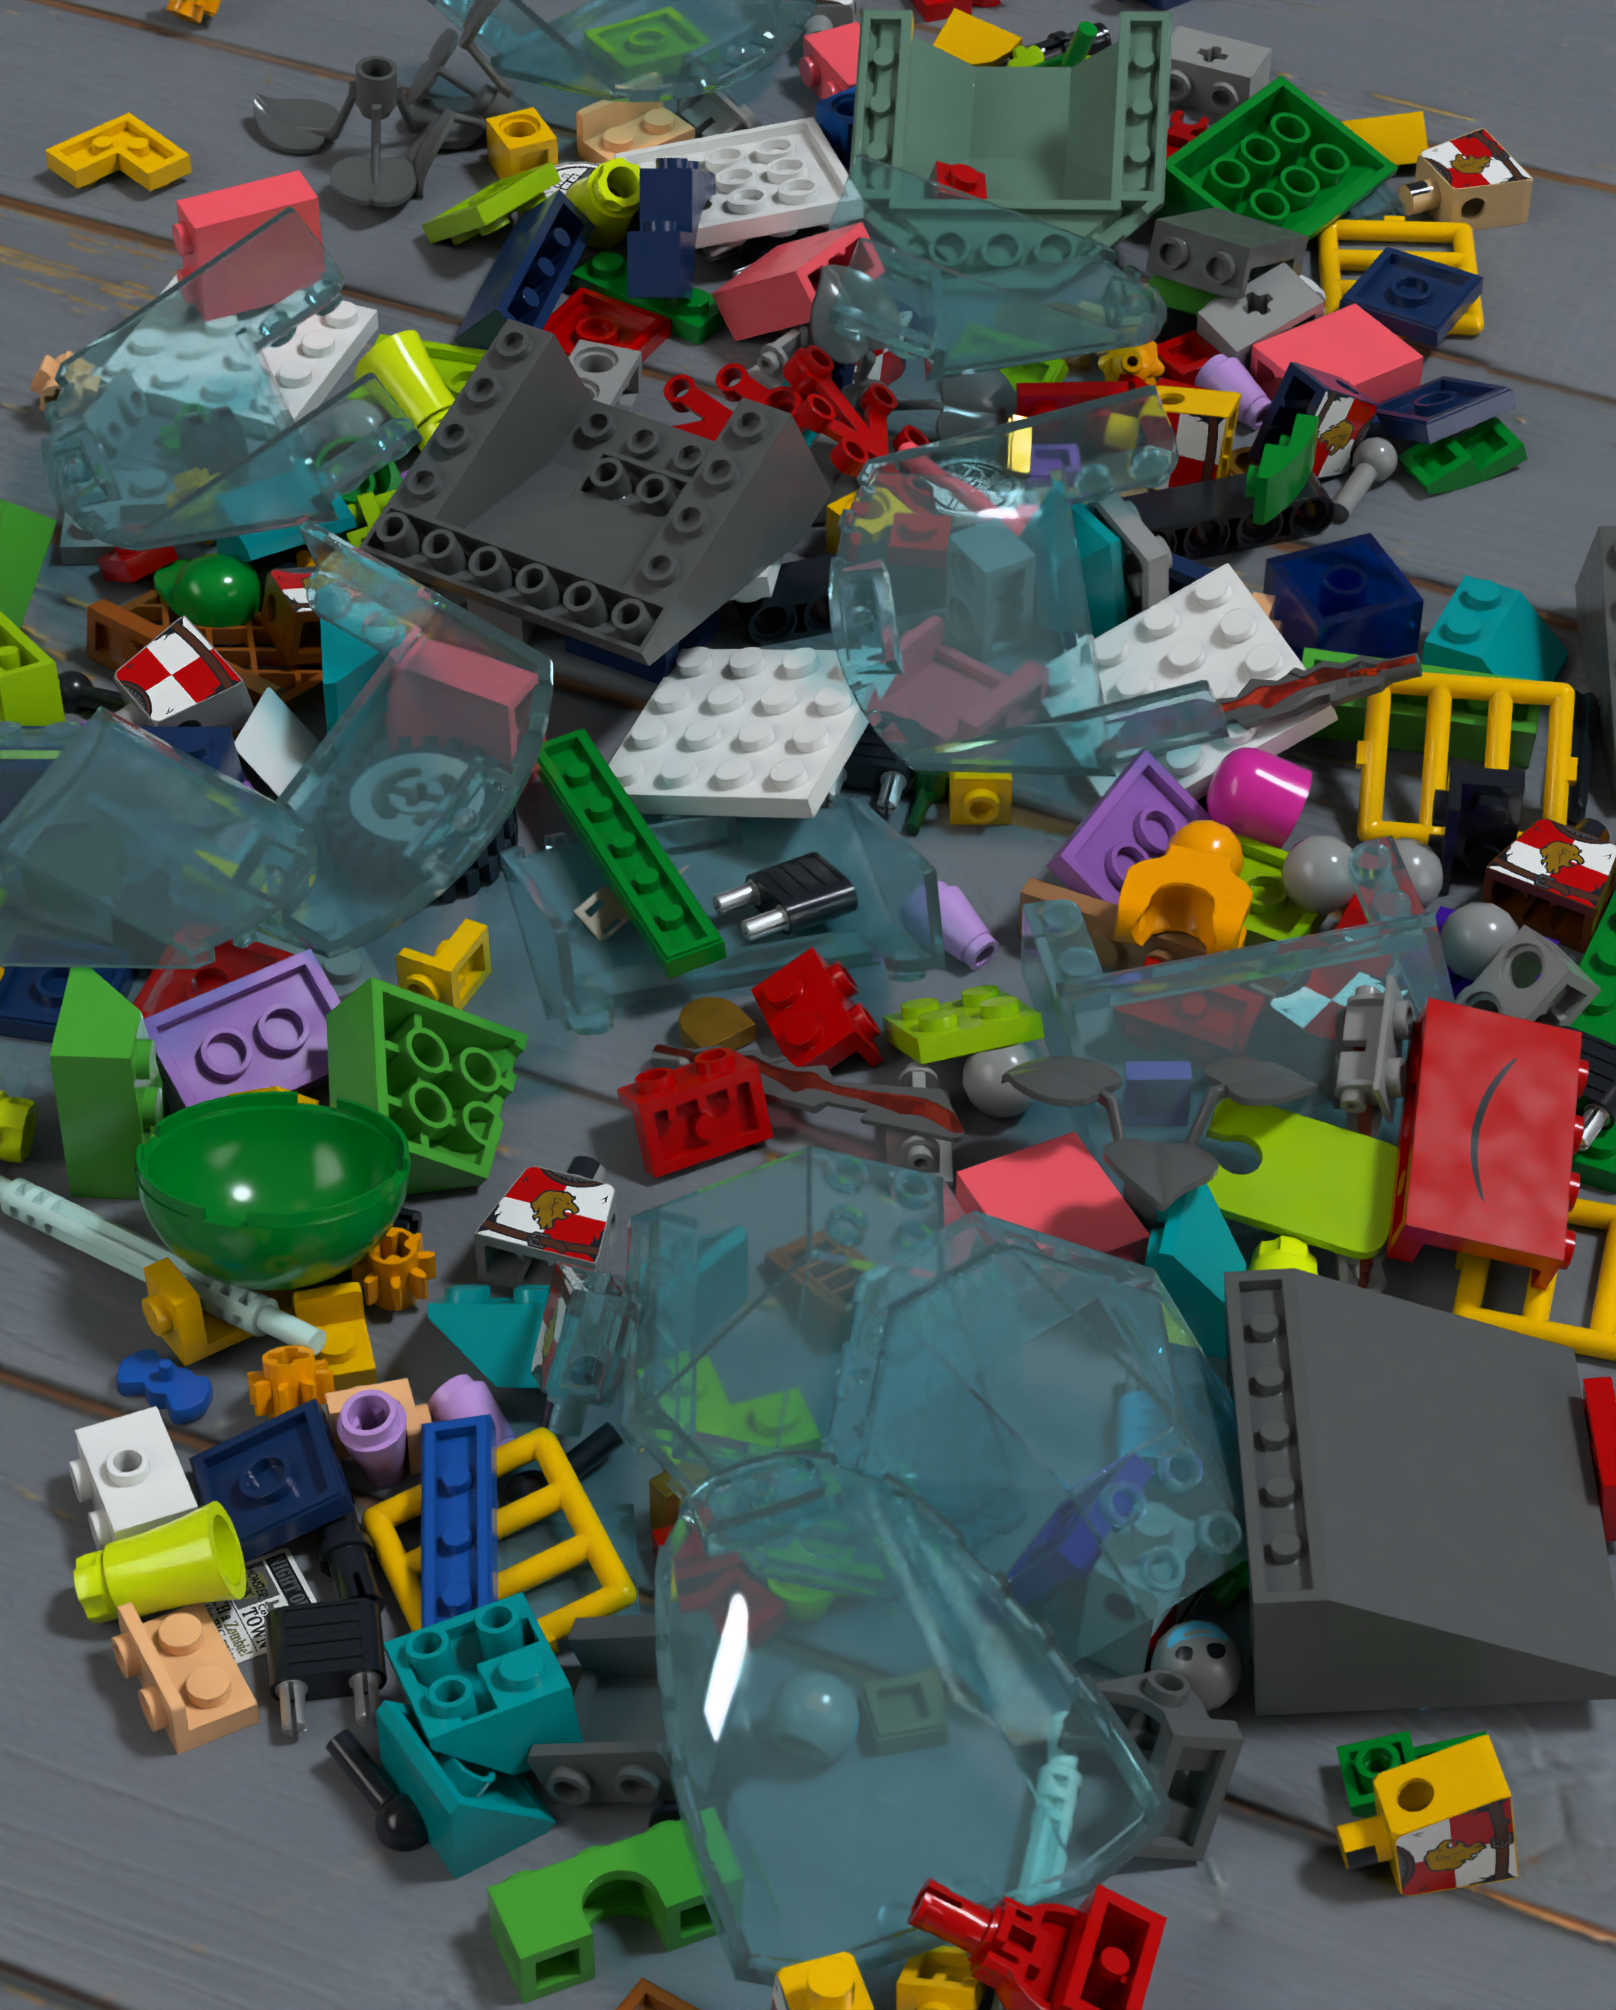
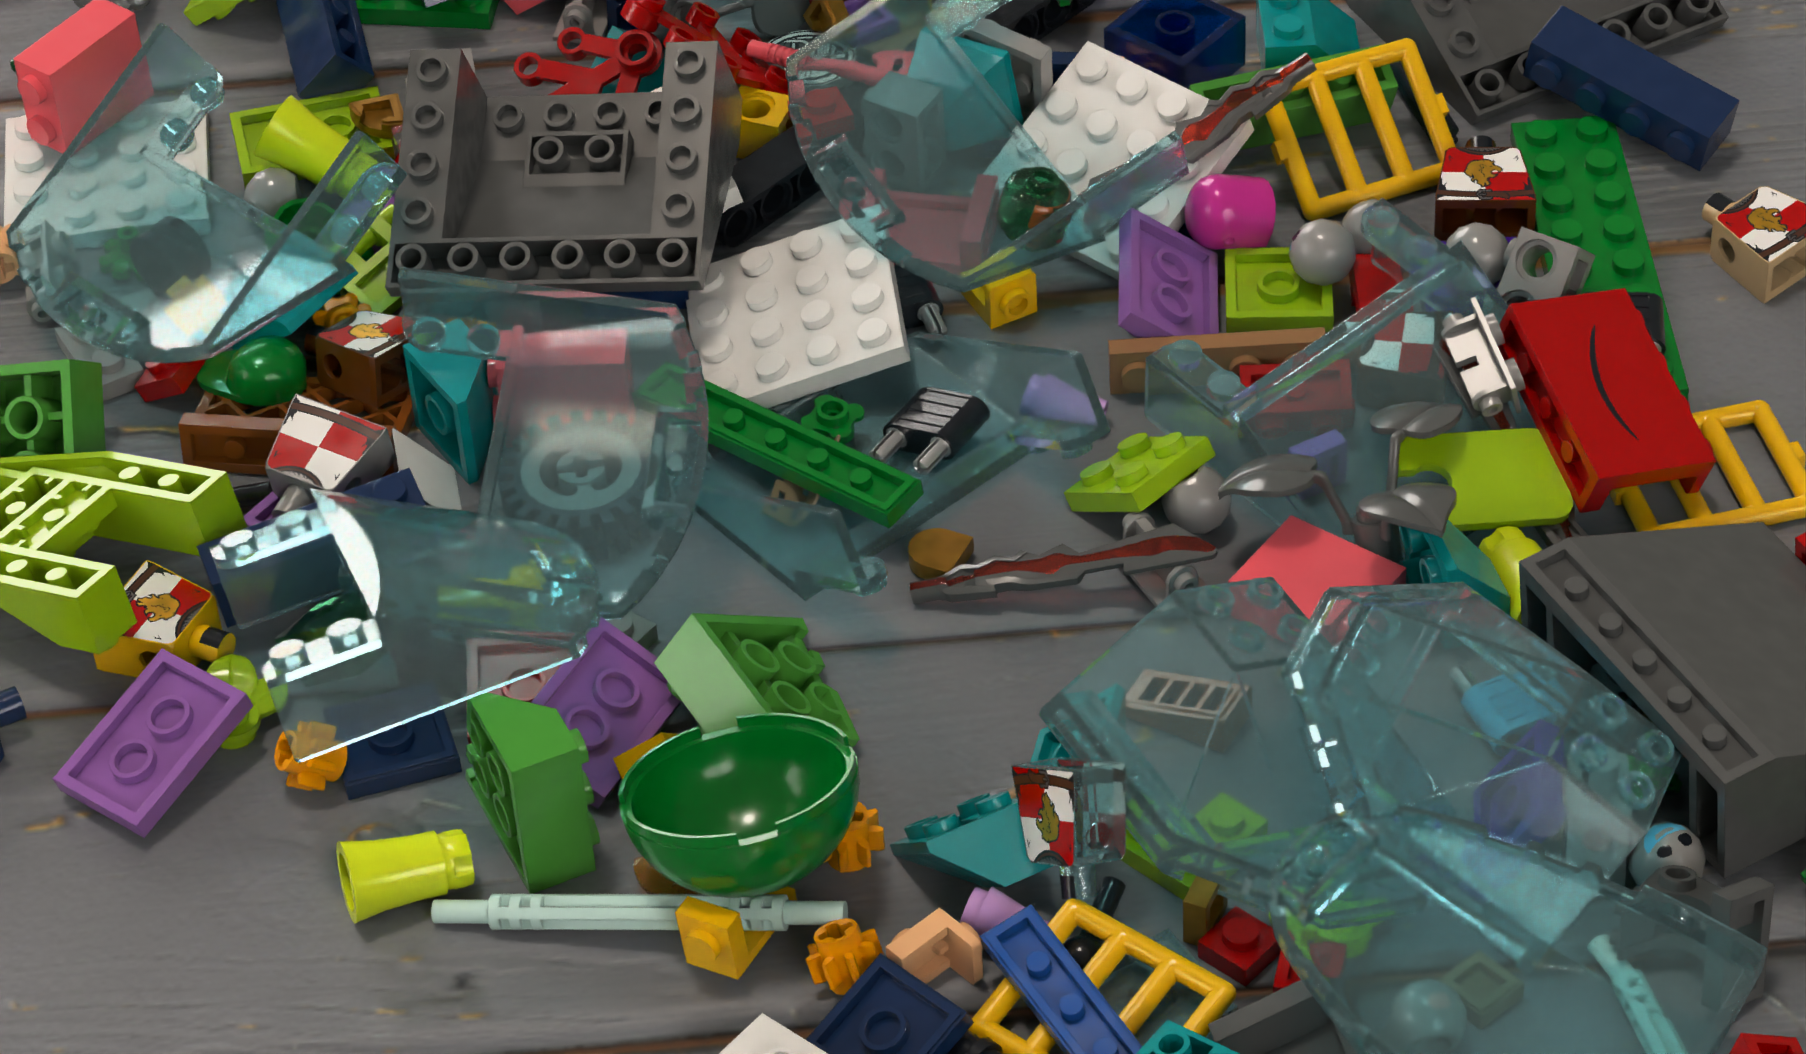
camera: 25 degrees left, 0 degrees up
blue piece [116,1349,213,1425] -> none
yellow bracket [292,1282,377,1391] -> none
lavender cone [336,1389,407,1487] -> none
yellow bracket [395,918,492,1010] -> none
torso [474,1156,618,1310] -> none
red tile [543,287,671,362] -> none
red bracket [617,1048,773,1178] -> none
red bracket [751,947,884,1087] -> none
dark green hand [905,758,950,835] -> none
light orange piece [1113,820,1253,967] -> none
black bracket [1427,765,1525,895] -> none
none -> green plate [801,395,864,445]
none -> clear green head [996,166,1071,247]

